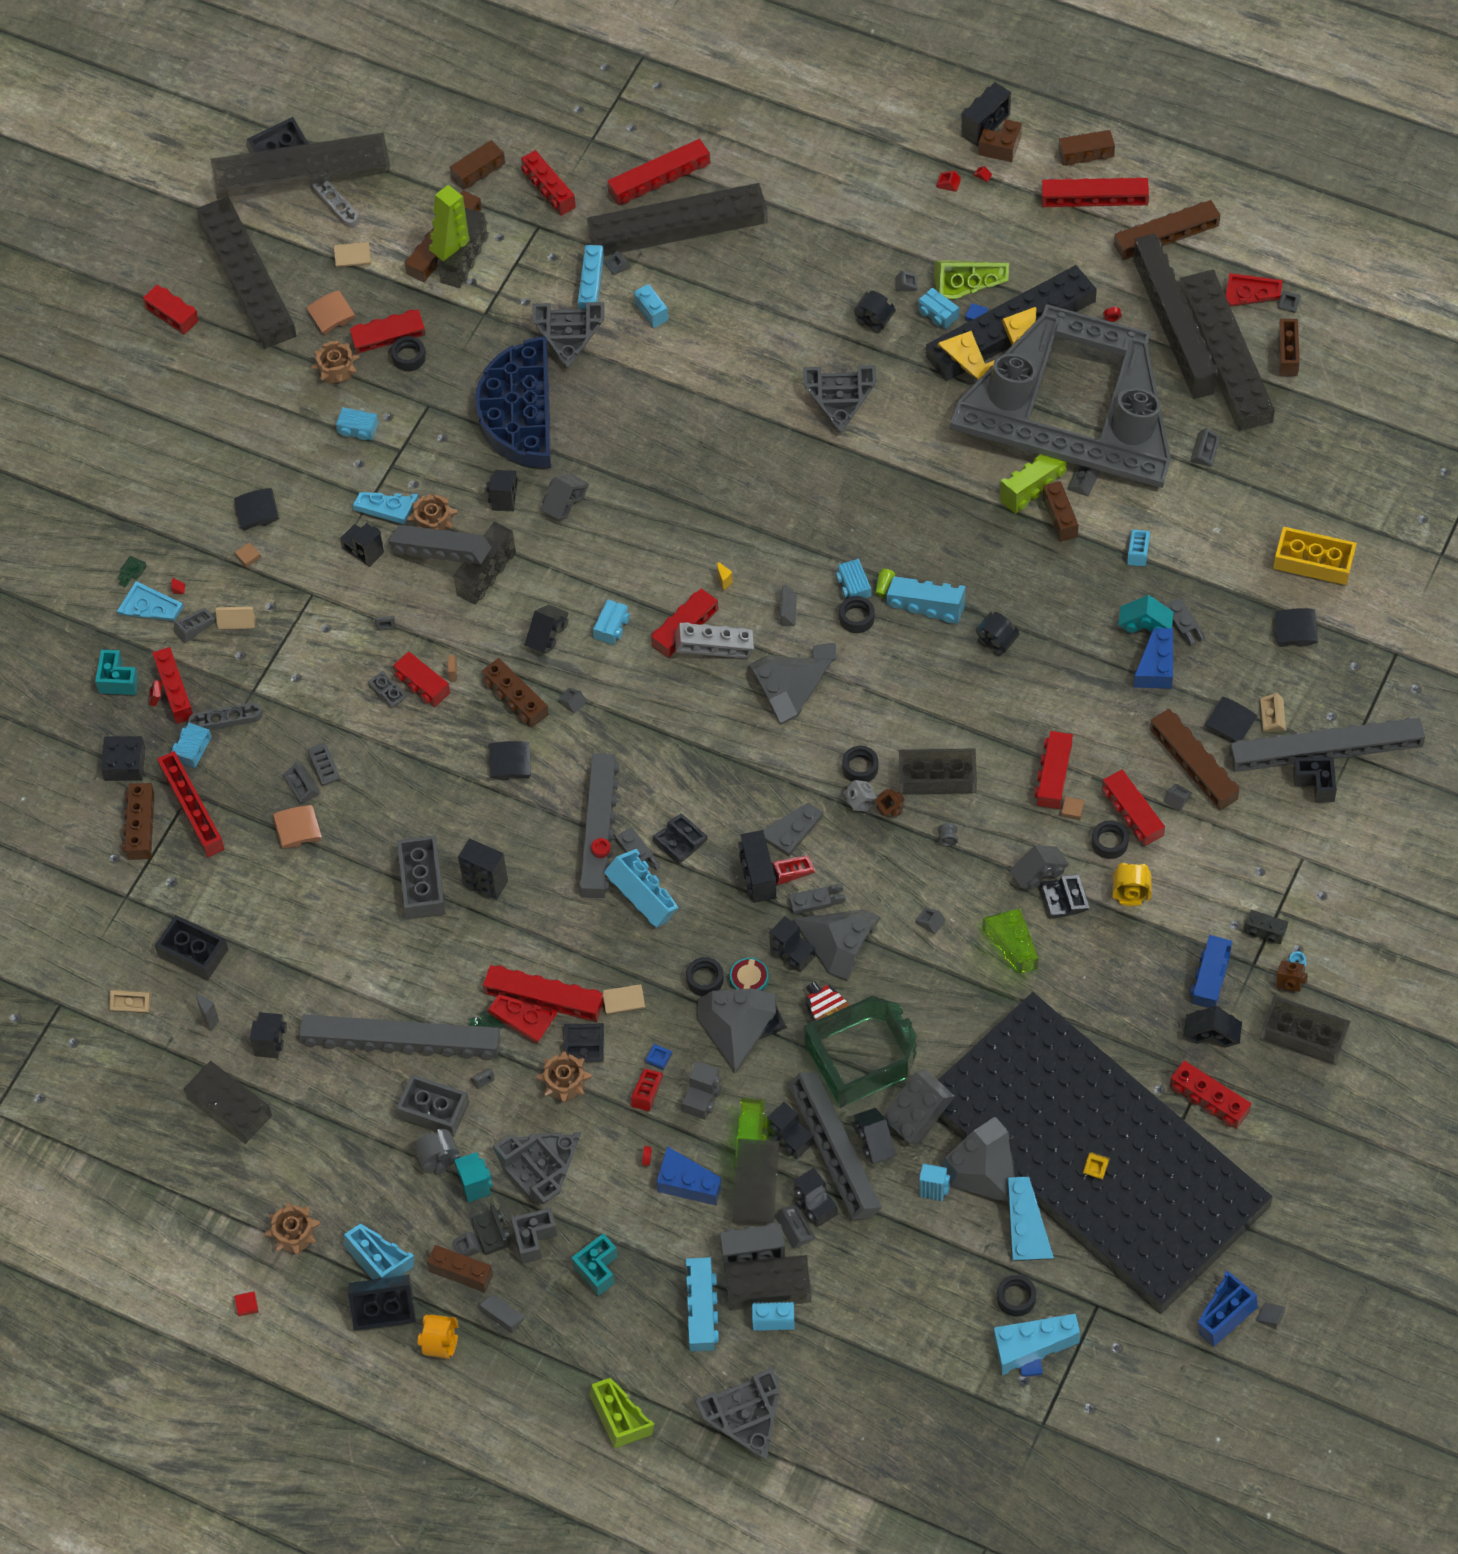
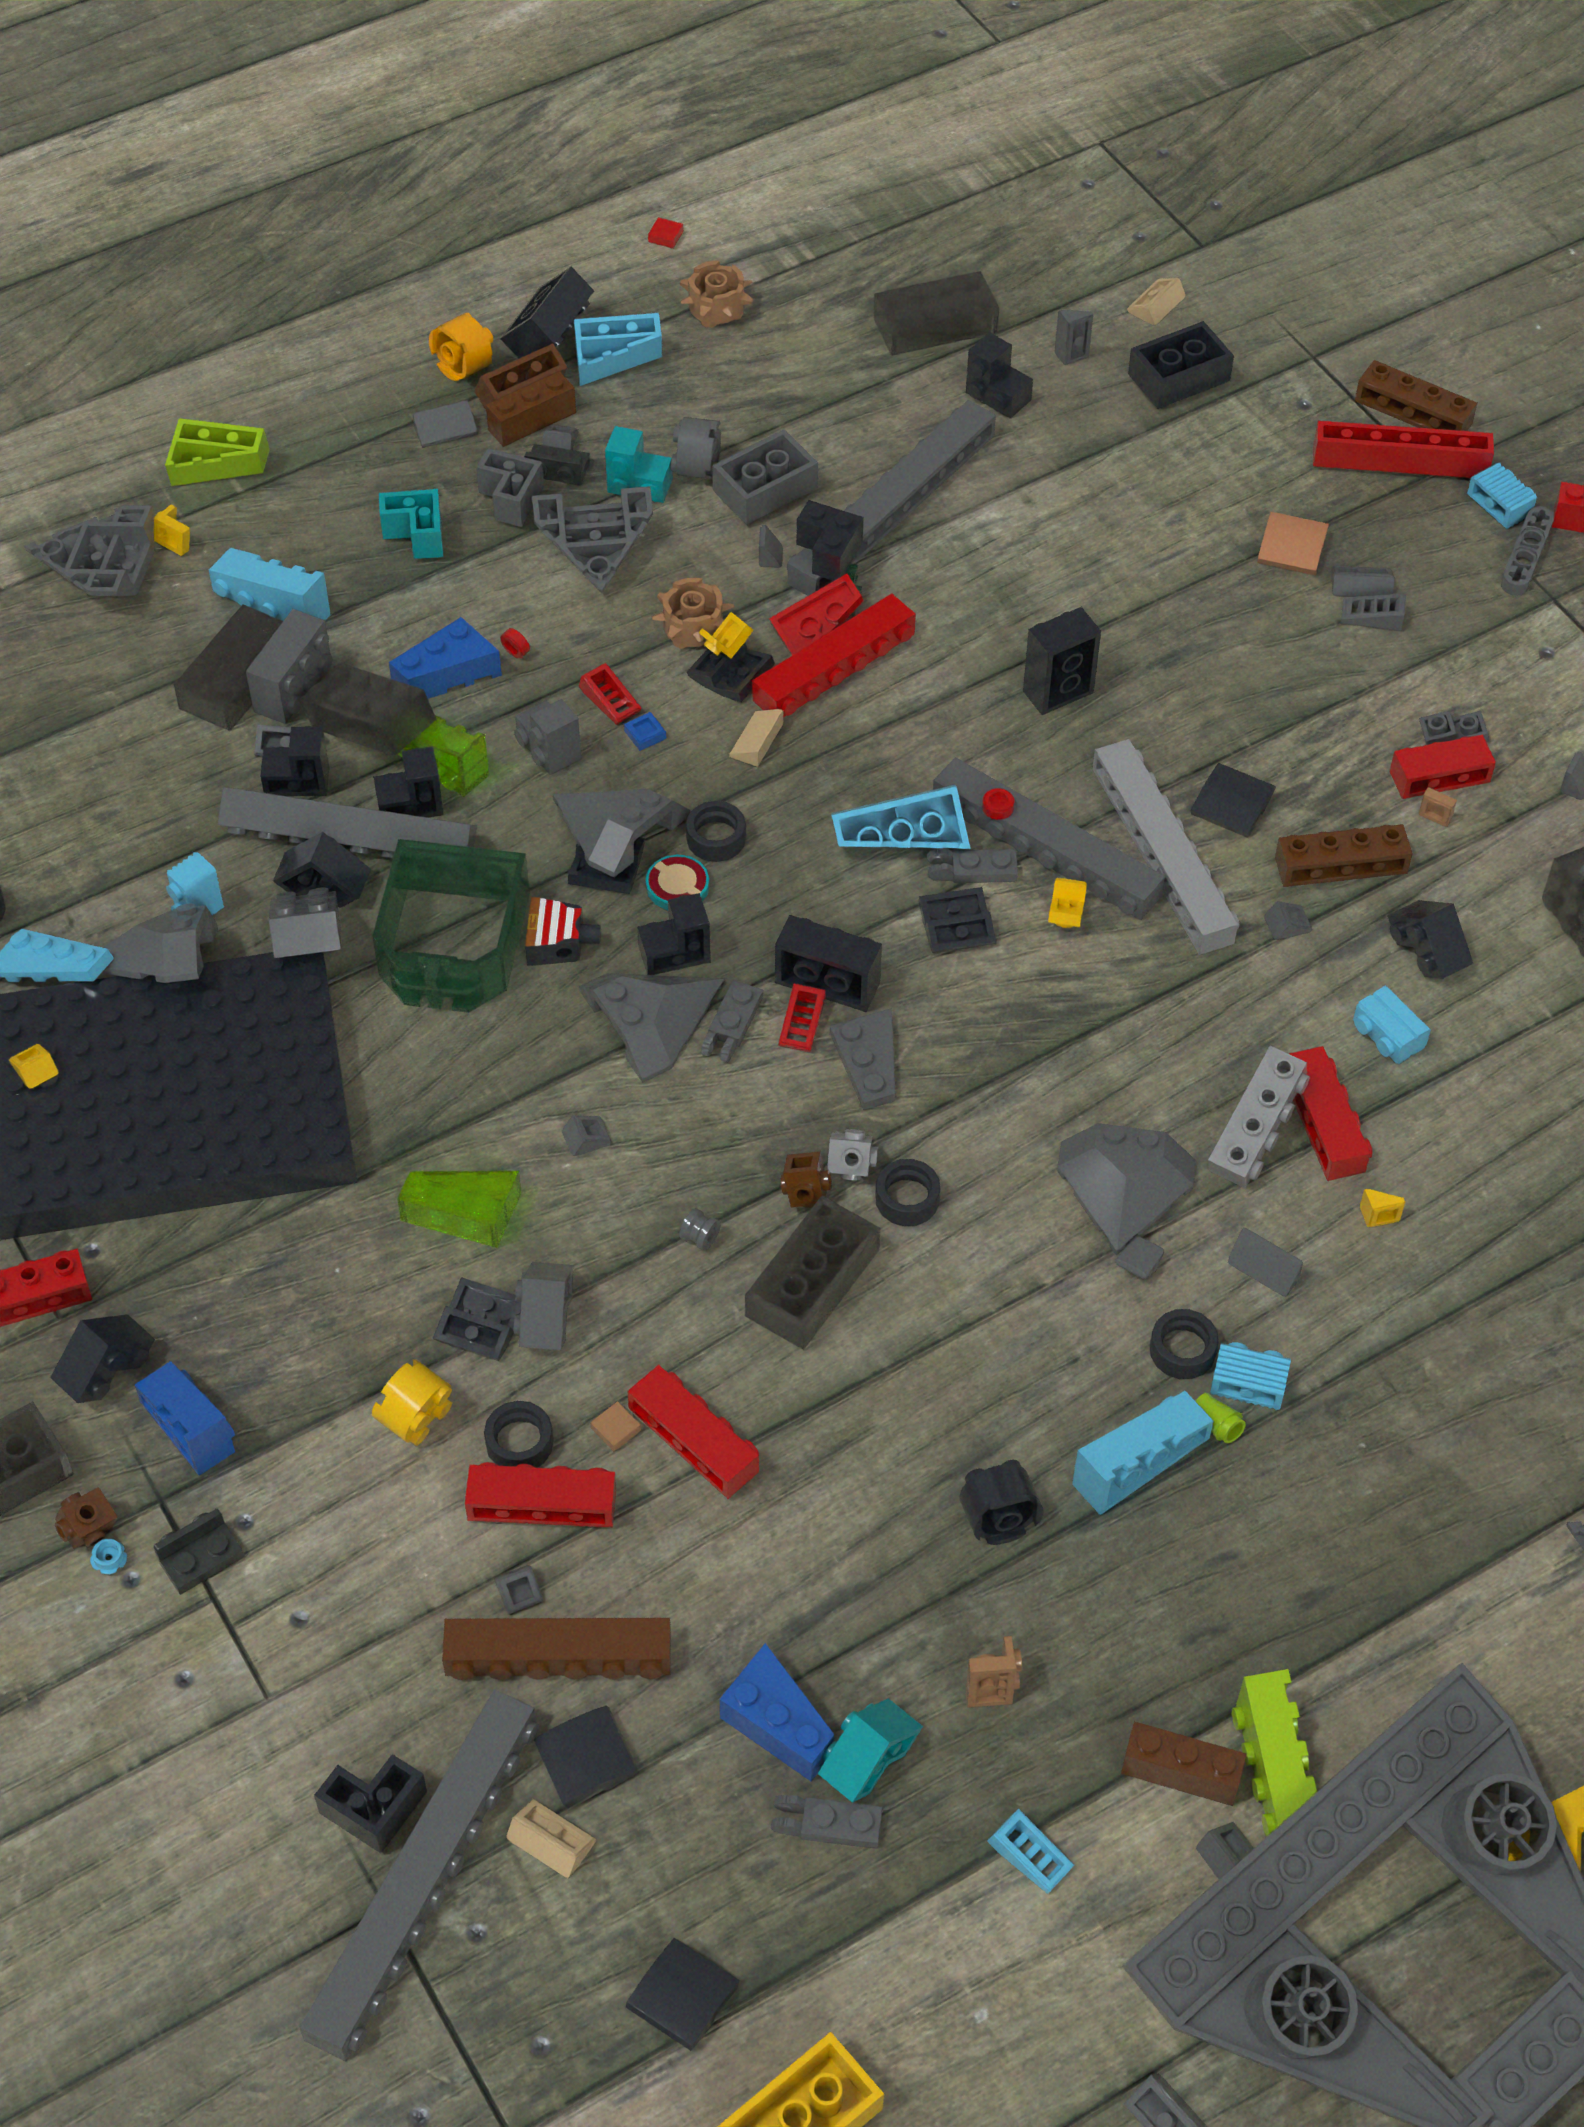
camera: 120 degrees right, 5 degrees down
black brick [101,736,146,781] -> none
dark grey brick [397,835,445,919] -> none
medium azure brick [752,1302,795,1330] -> none
none -> yellow bracket [154,504,190,556]
none -> reddish brown brick [474,344,568,410]
none -> yellow bracket [699,612,754,659]
none -> black brick [796,500,864,581]
none -> medium nougat bracket [966,1636,1022,1708]
none -> yellow bracket [1048,878,1087,928]
none -> light grey brick [1093,739,1239,955]

